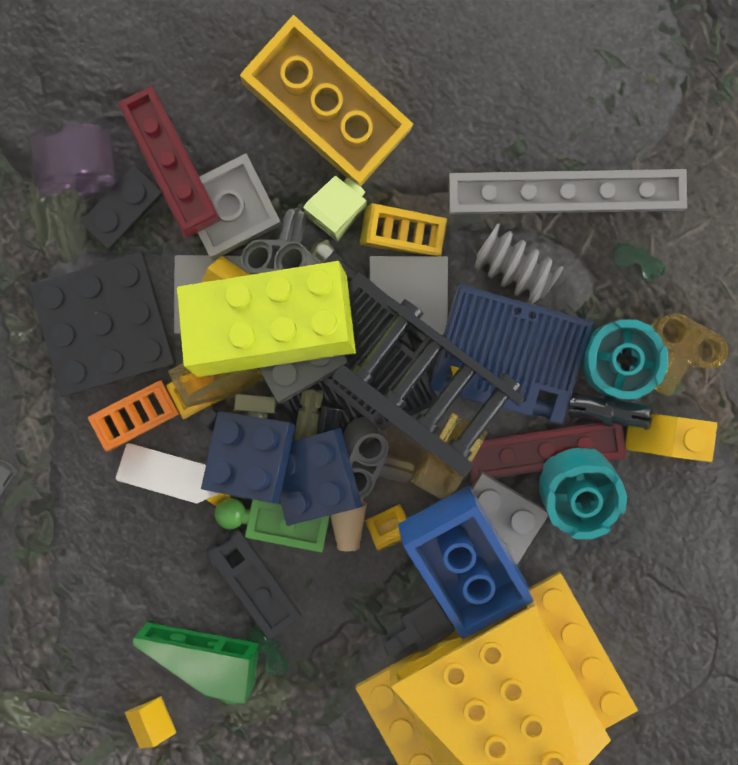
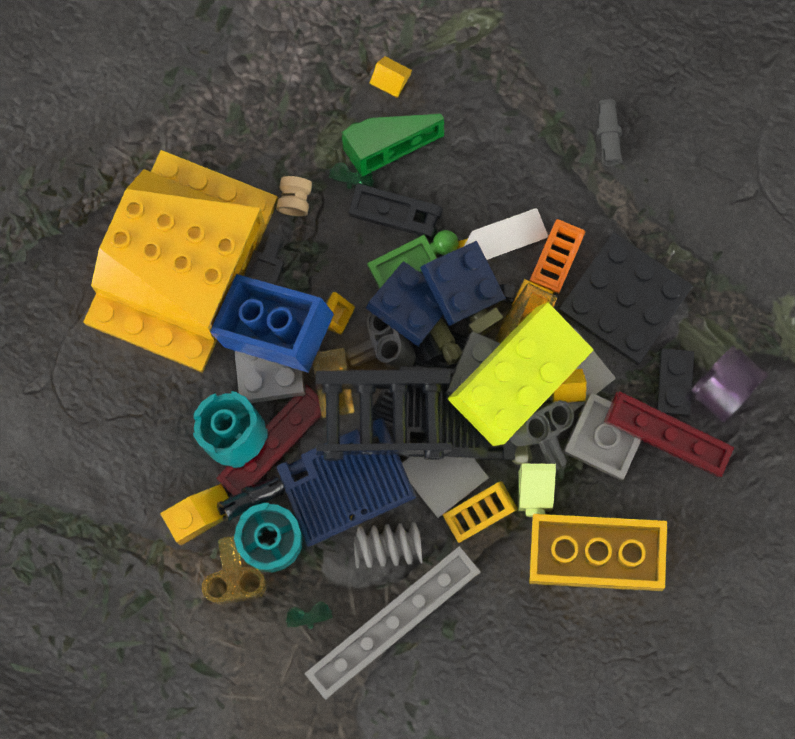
camera: 145 degrees right, 10 degrees down
tan cone [330,499,367,551] -> none
none -> tan wheel [276,176,312,216]

